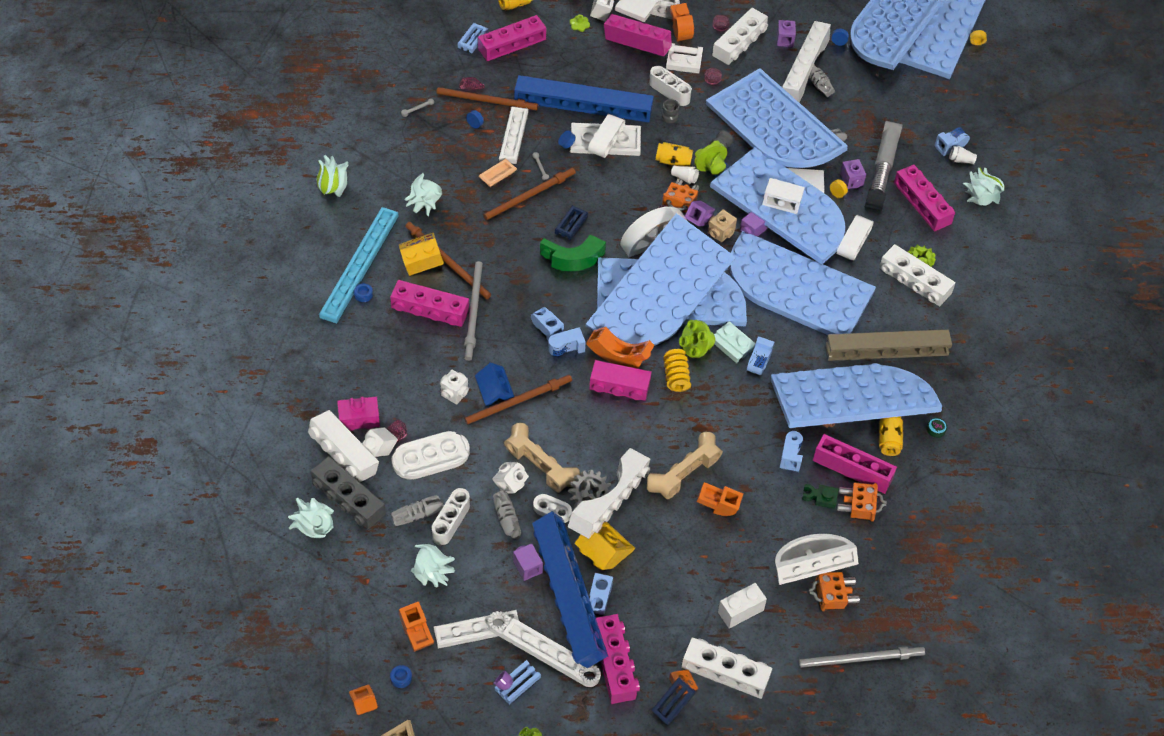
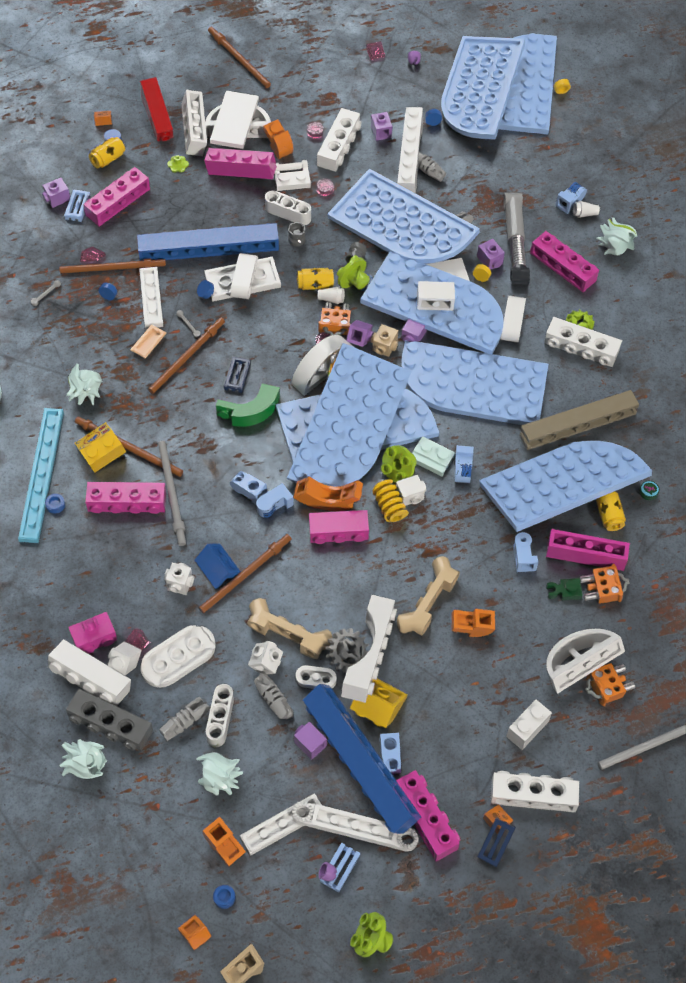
camera: 15 degrees left, 5 degrees up
none -> medium lavender brick [42,178,70,208]
none -> white brick [396,475,426,506]

